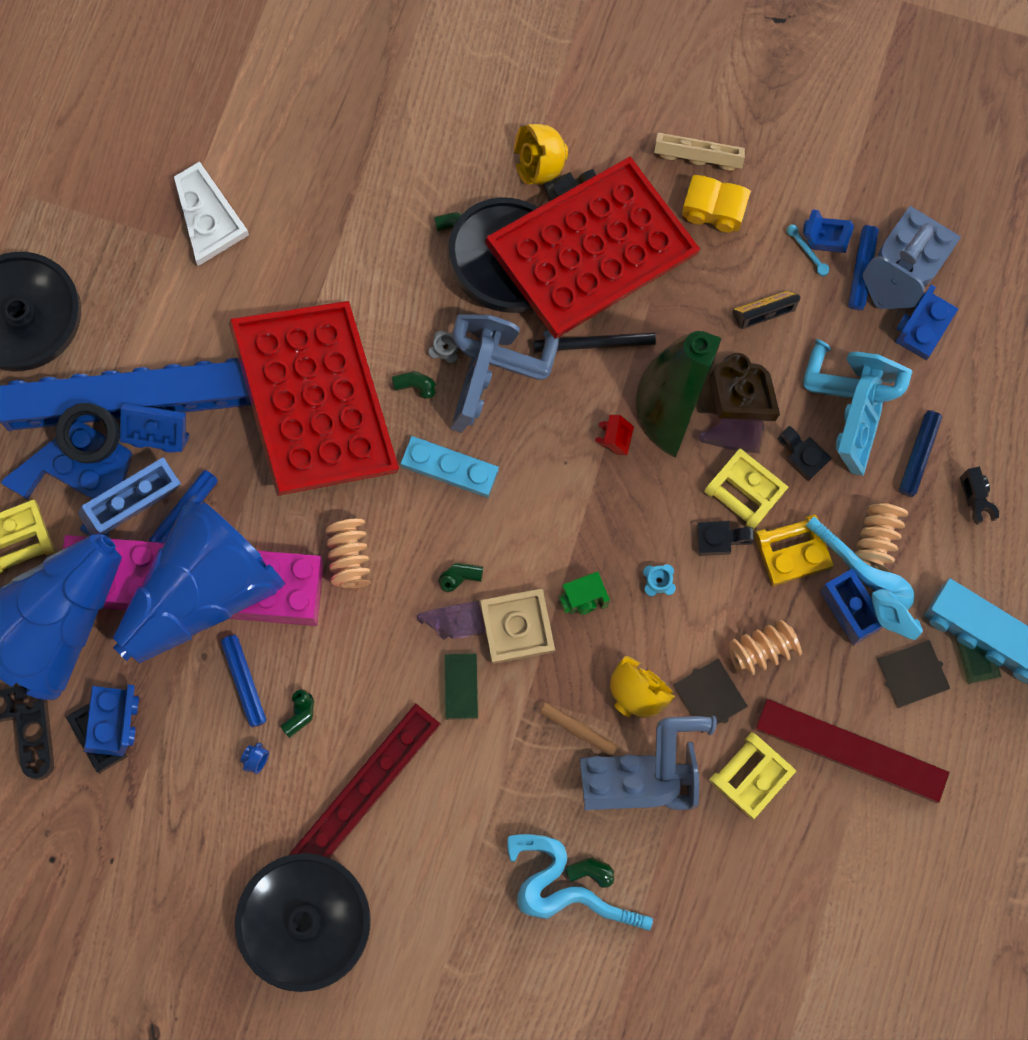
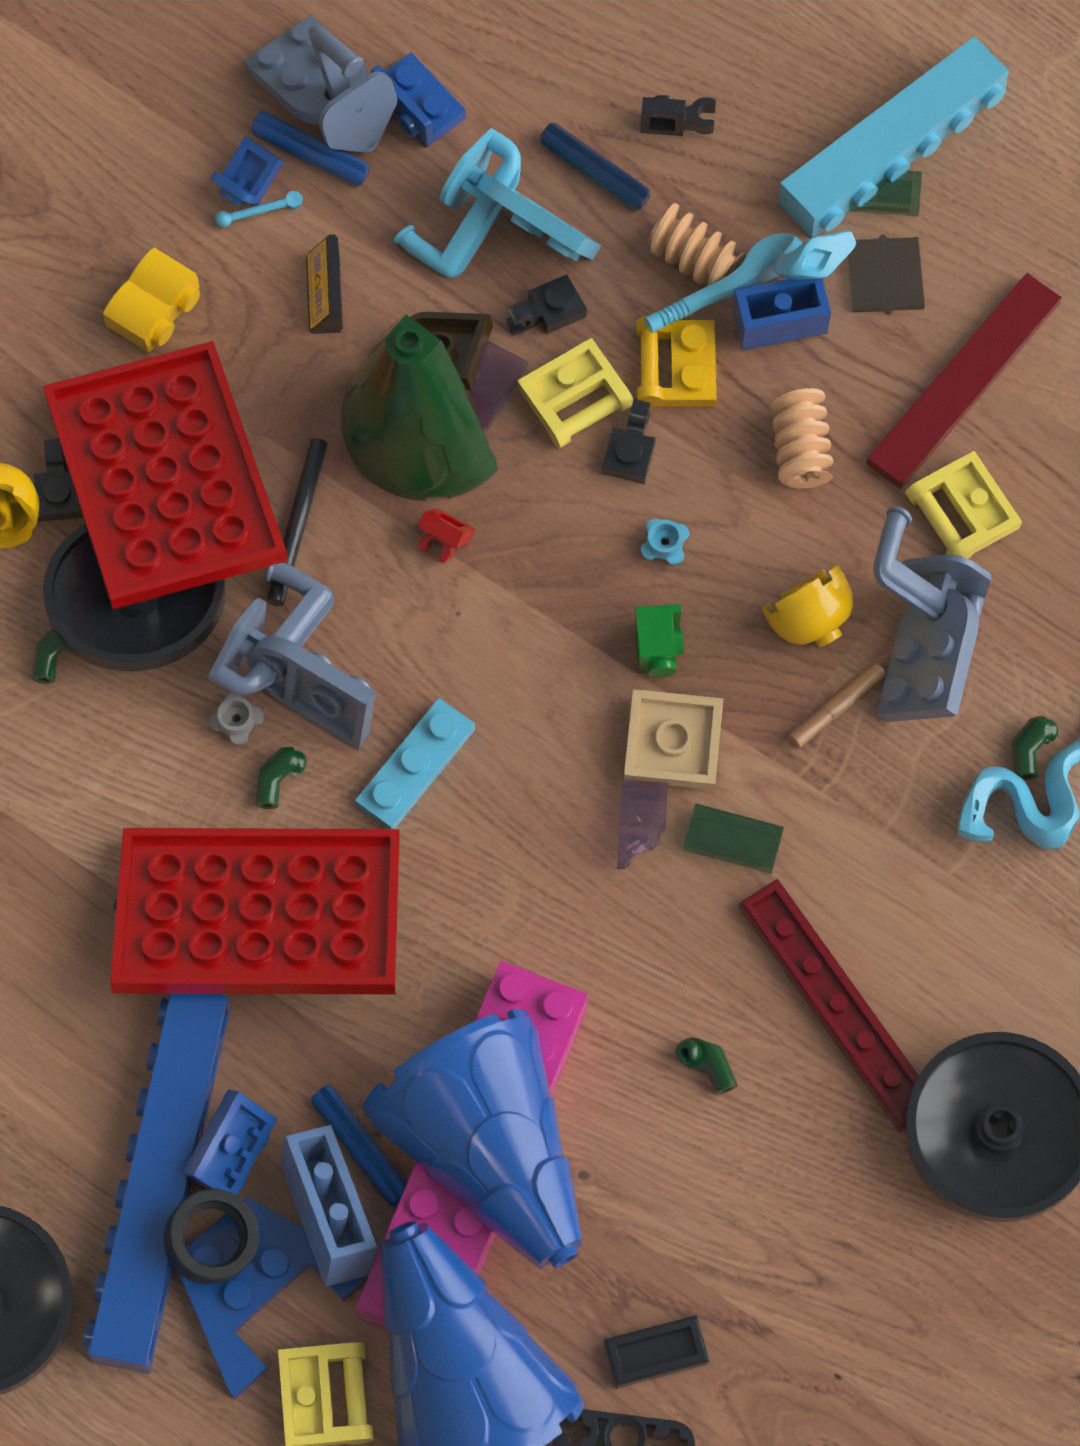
camera: 70 degrees left, 5 degrees down
blue bracket [83,684,139,756] -> none
blue axle [221,635,267,727] -> none
blue plate [240,743,269,774] -> none
light nougat piece [325,519,371,588] -> none
dark green arm [439,563,484,592] -> none
tan plate [654,133,745,170] -> none
clear smoke piece [673,658,748,733] -> none

